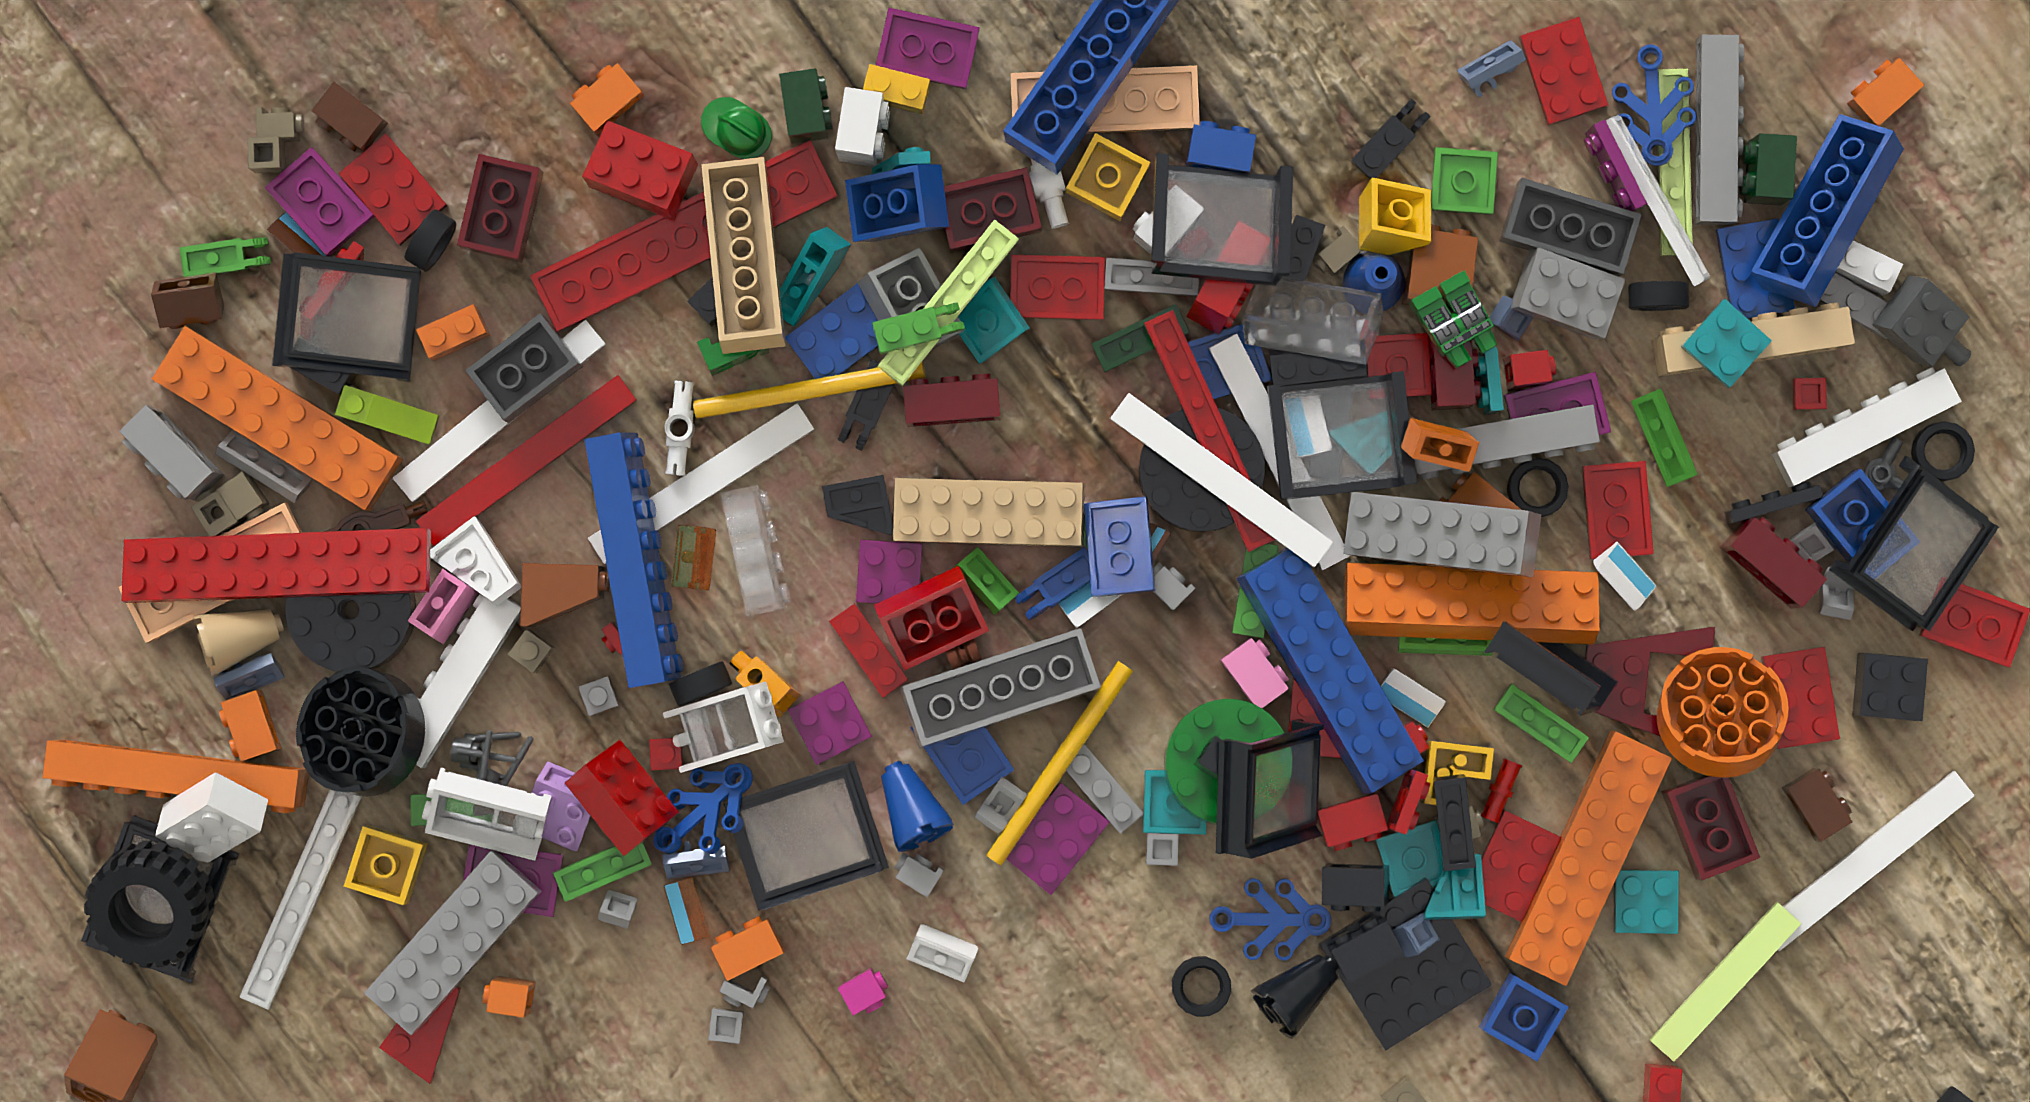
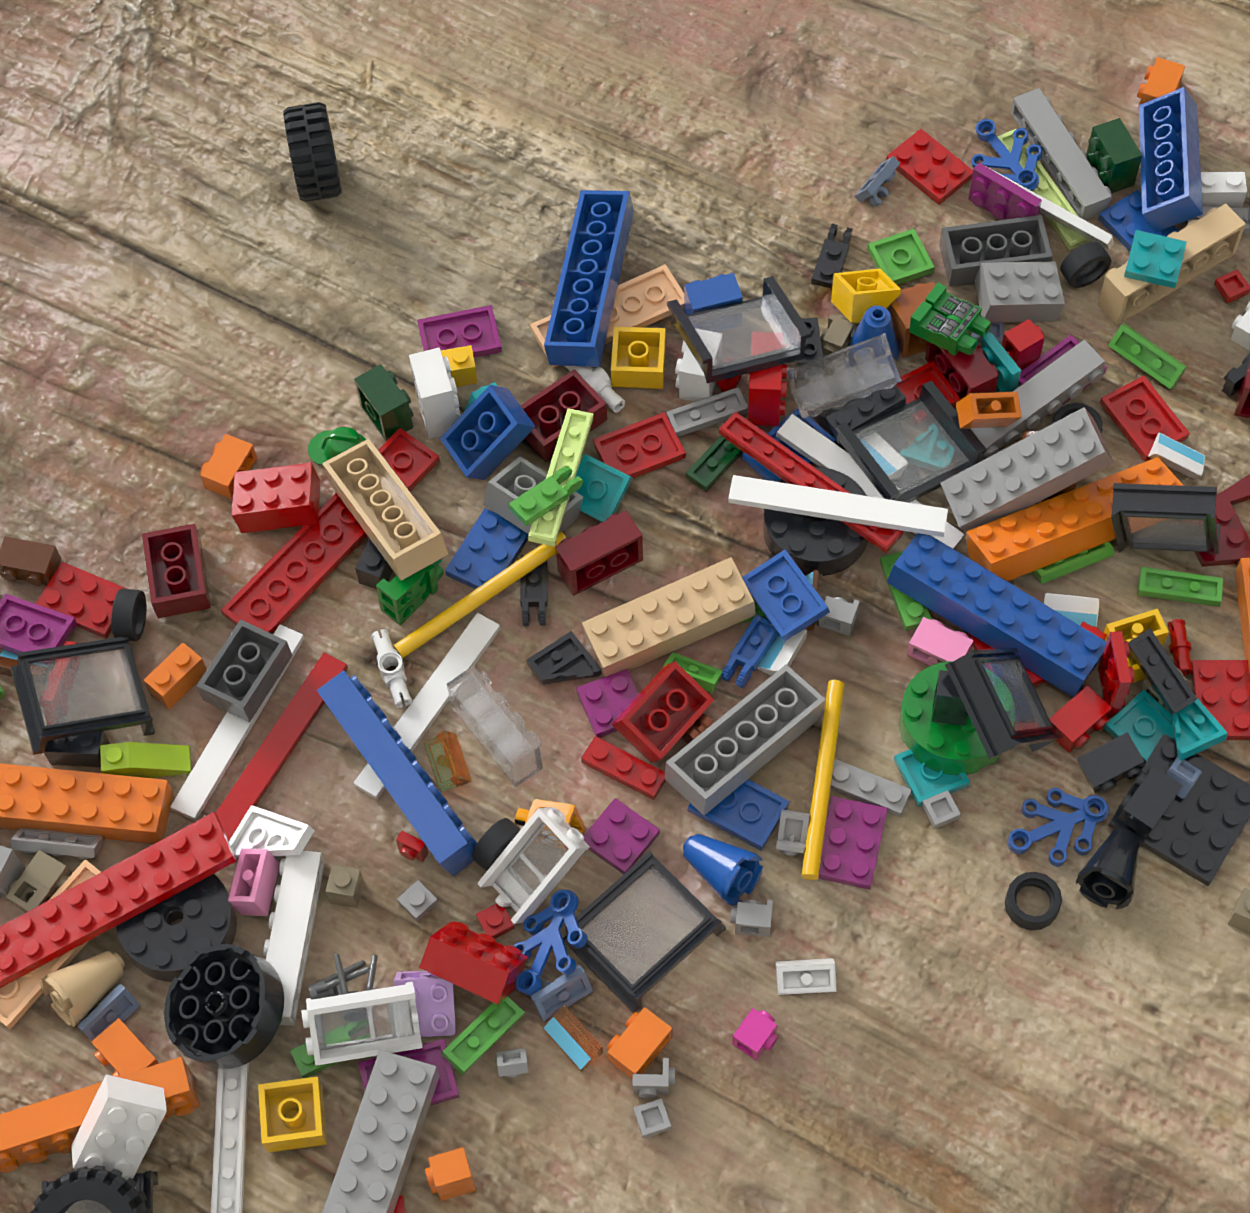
camera: 20 degrees left, 25 degrees down
dark orange slope [520,563,610,627] -> none
teal slope [780,227,851,326] -> none

